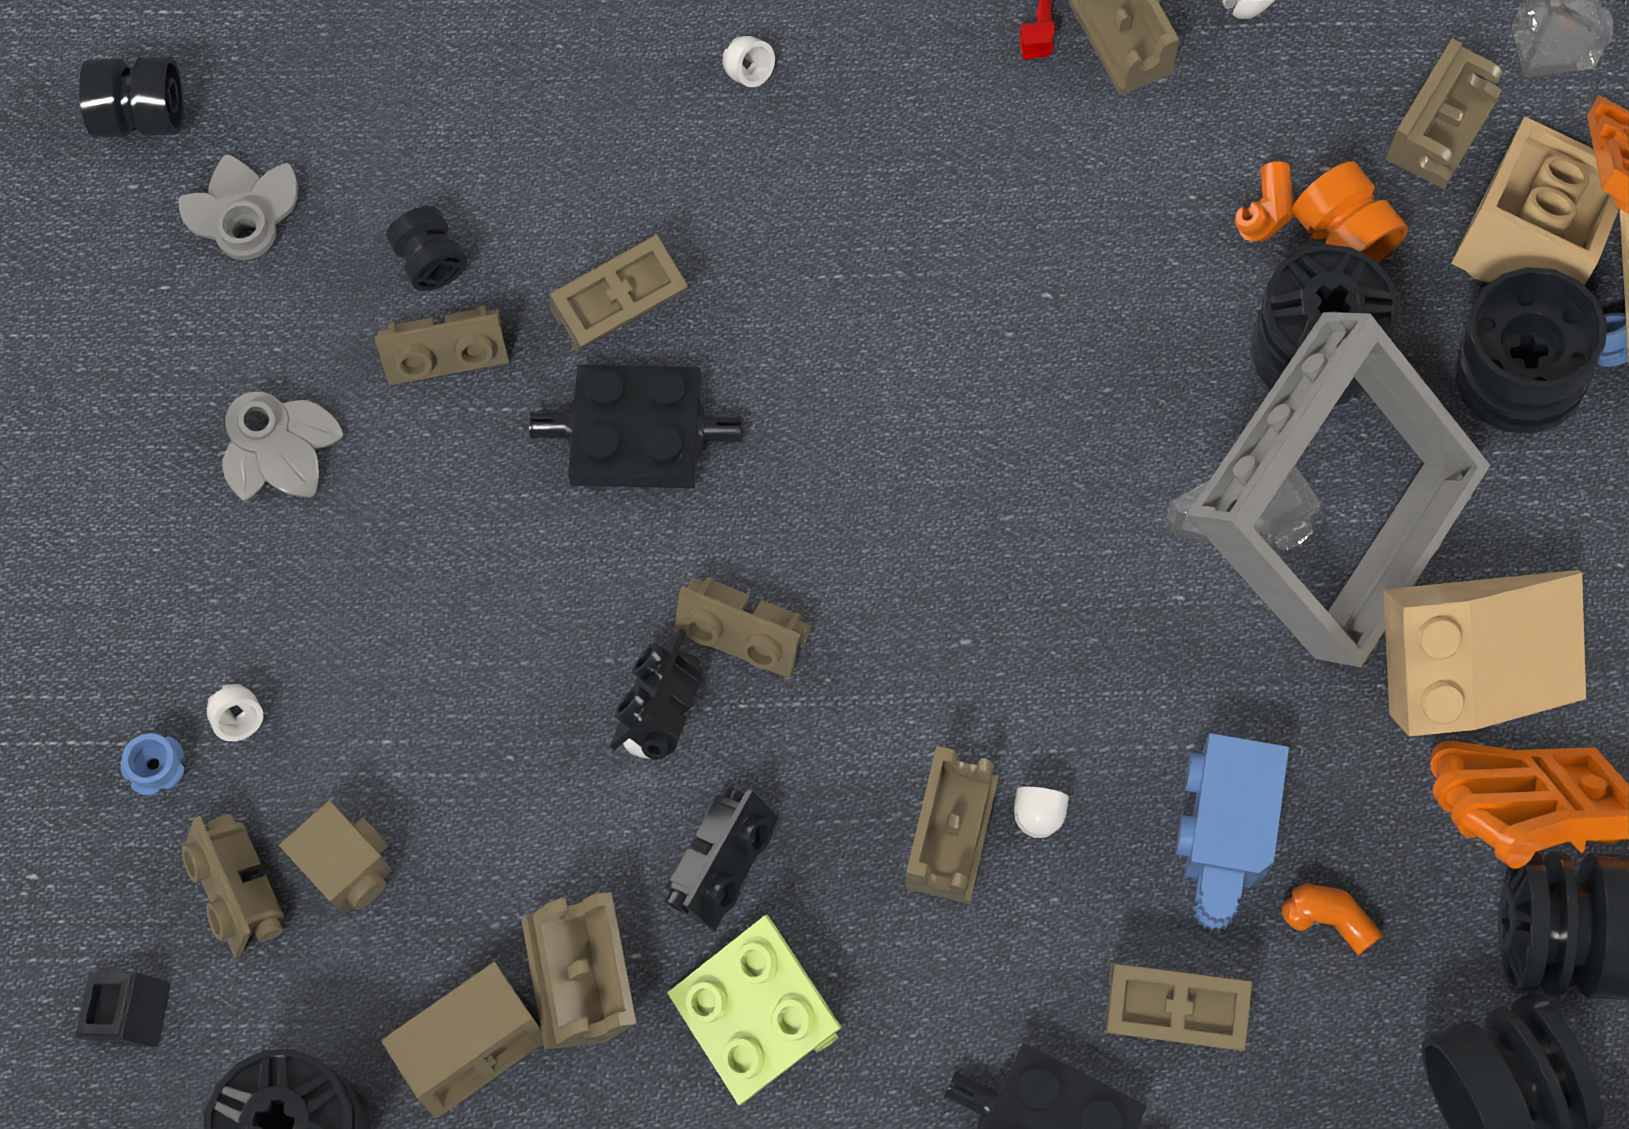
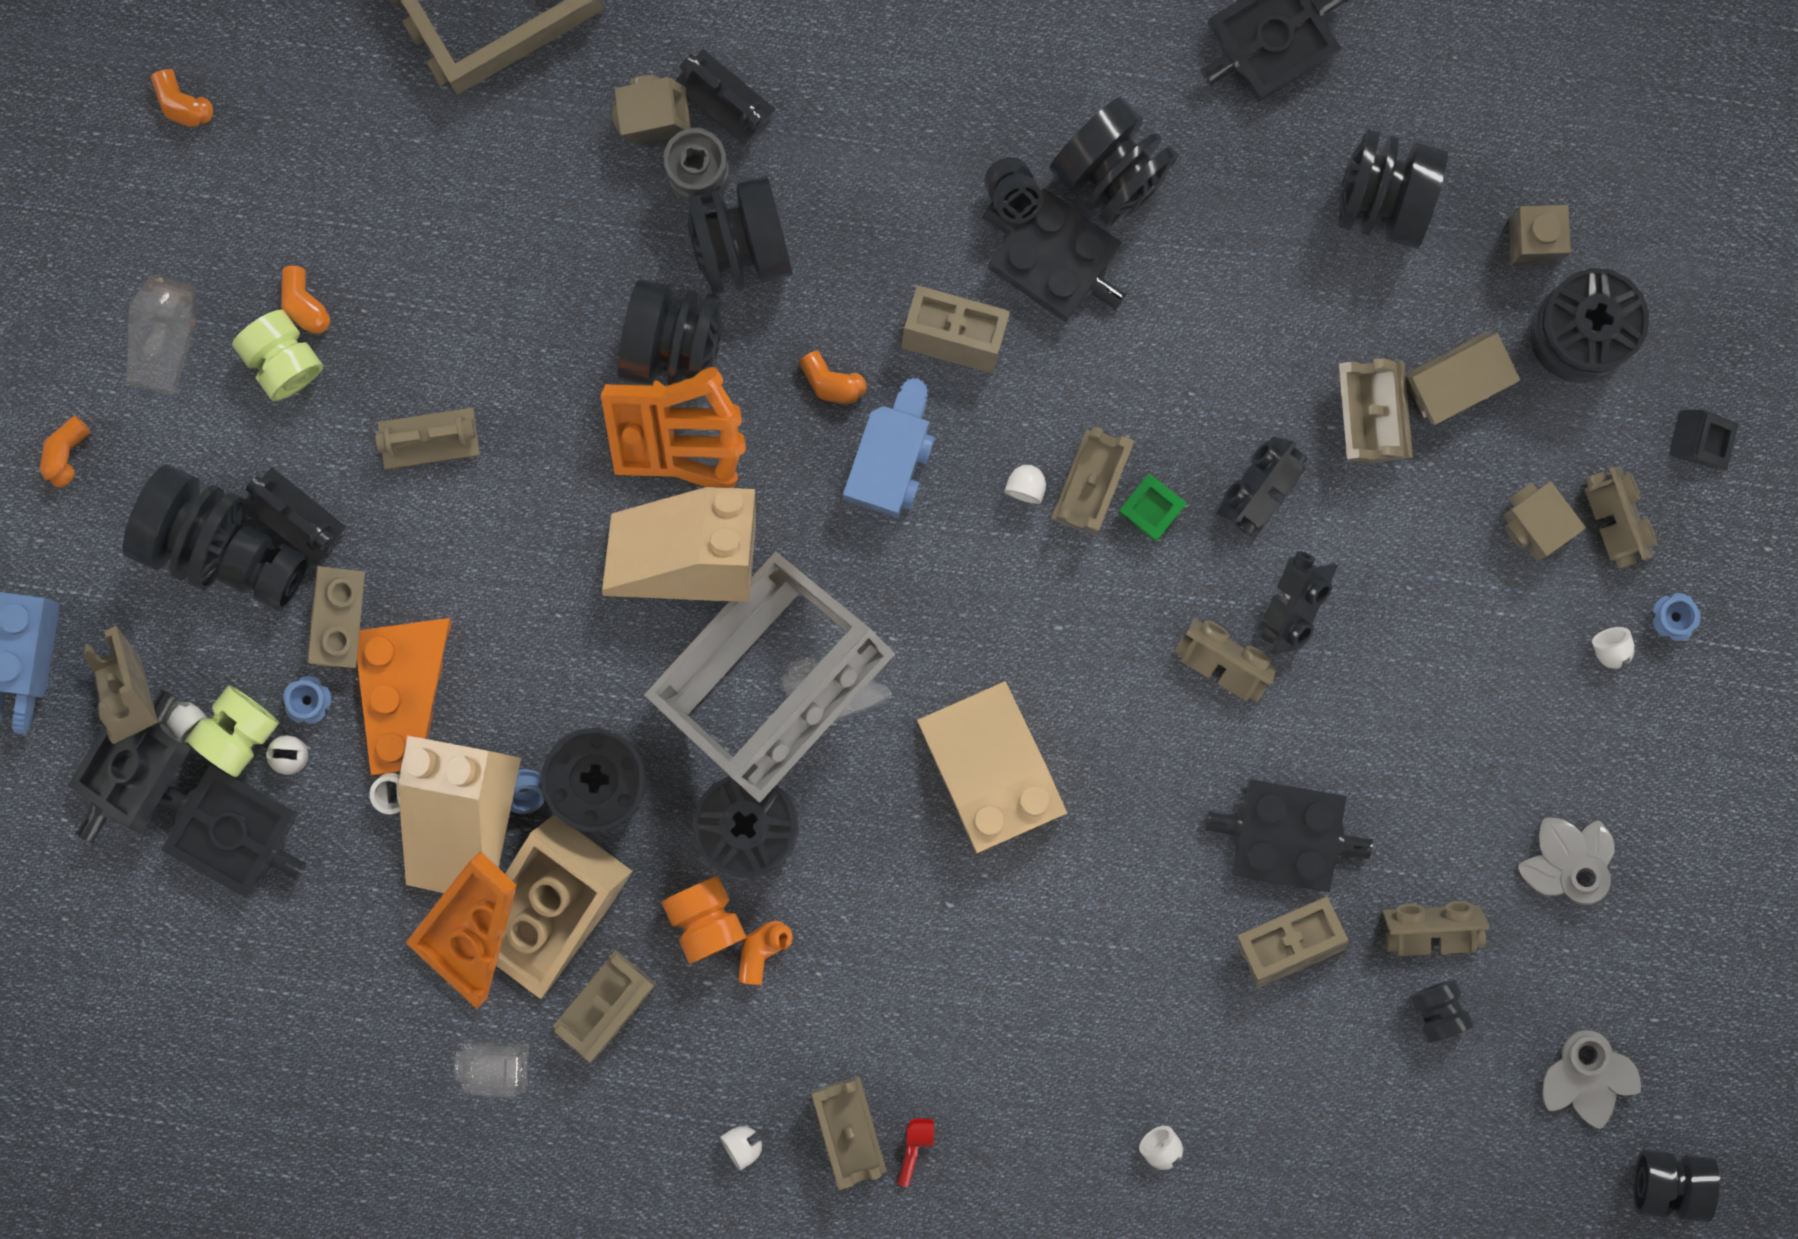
camera: 175 degrees left, 15 degrees up
yellowish green hinge [667,915,842,1105] -> none
none -> tan slope [917,681,1067,853]
none -> green plate [1118,473,1187,543]

